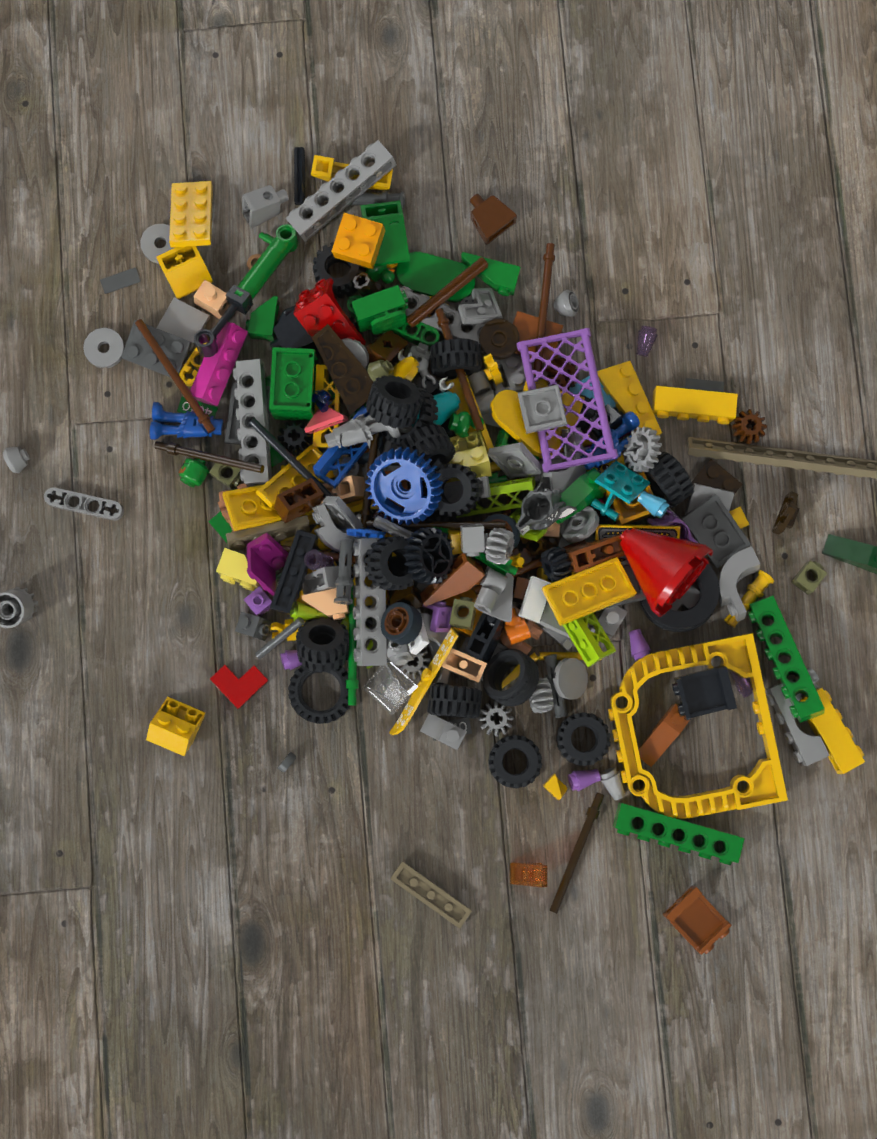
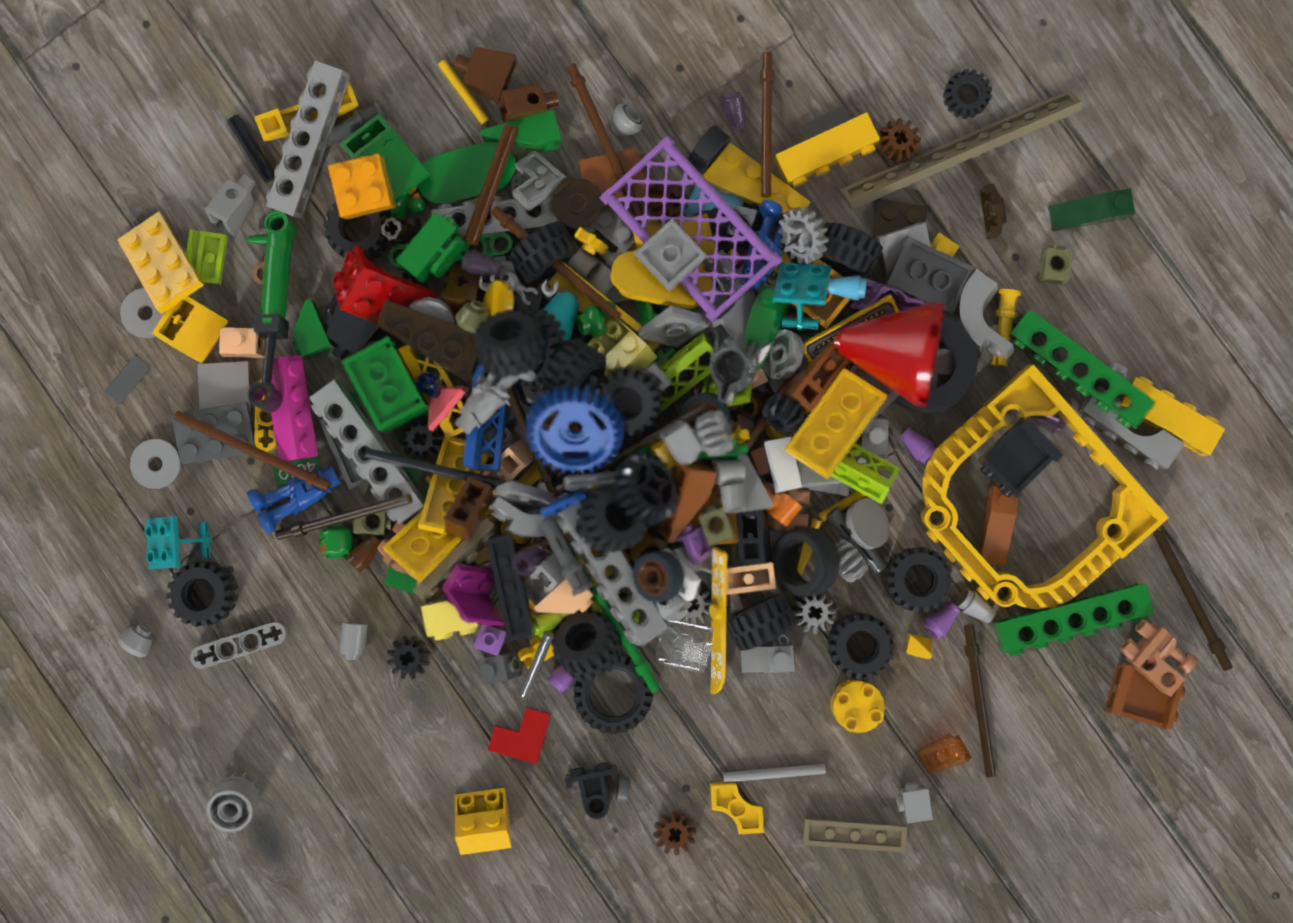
camera: 25 degrees left, 5 degrees up
none -> teal plate [145,516,212,570]
none -> black tyre [166,562,238,627]
none -> lime plate [186,229,228,286]
none -> light grey brick [339,622,368,660]
none -> reddish brown cone [346,534,381,572]
none -> black gear [387,636,431,679]
none -> yellow bar [438,59,490,126]
none -> clear purple cone [462,249,502,276]
none -> reddish brown torso [498,85,559,124]
none -> black pin [565,762,618,819]
none -> reddish brown gear [653,810,697,856]
none -> black tyre [688,125,730,175]
none -> yellow tile [710,782,764,834]
none -> light grey bar [723,764,826,783]
none -> reddish brown bar [760,52,775,198]
none -> yellow brick [830,679,885,733]
none -> light grey brick [896,782,933,823]
none -> black tyre [943,69,992,119]
none -> nougat hips [1119,620,1198,697]
none -> dark brown bar [1153,530,1233,671]

